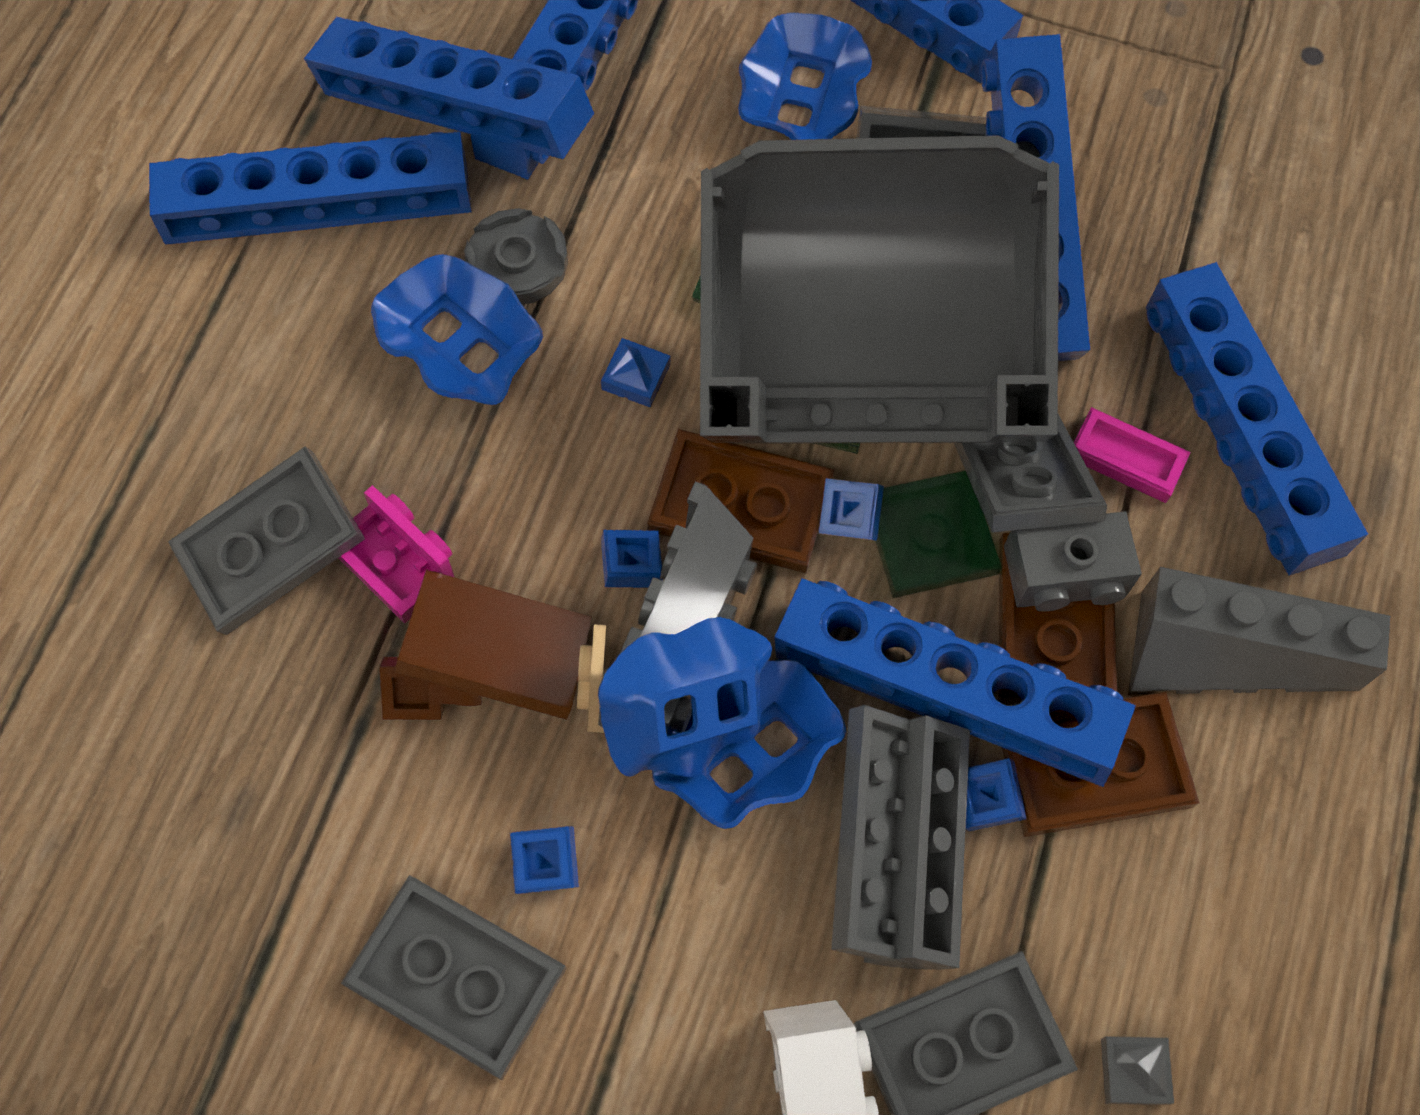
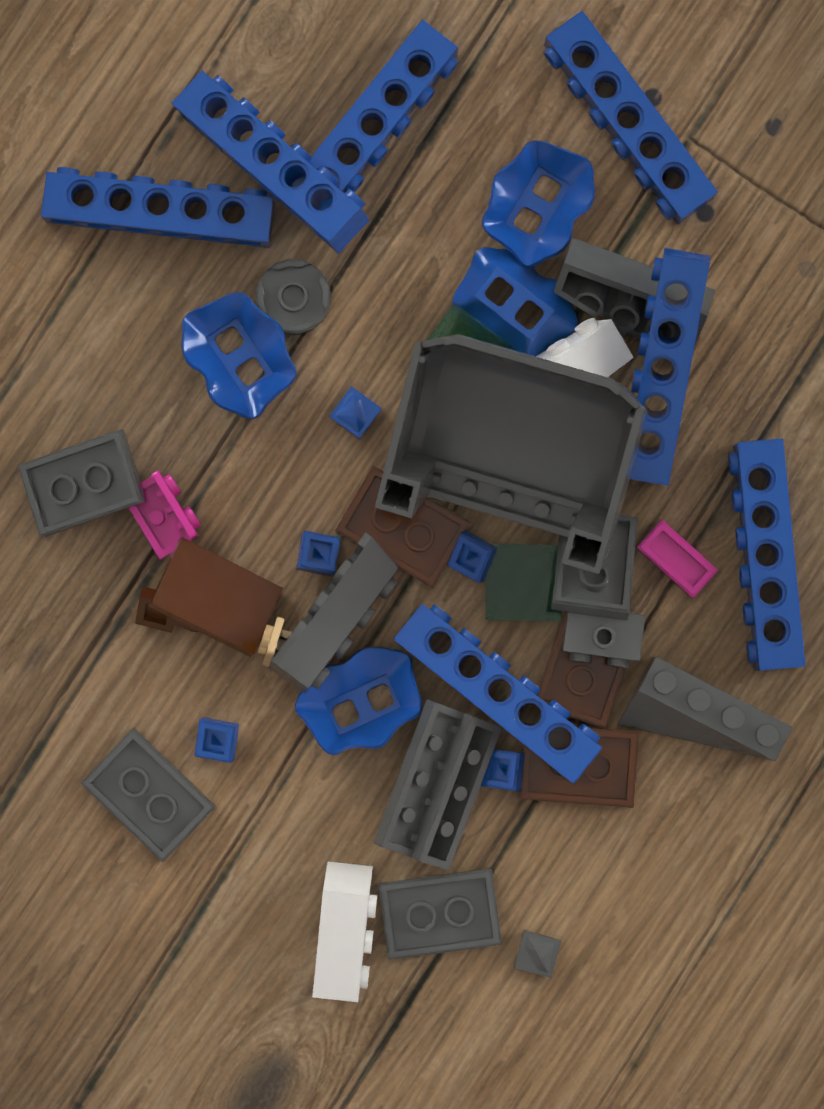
camera: 15 degrees right, 20 degrees up
blue piece [598,617,772,777] -> none

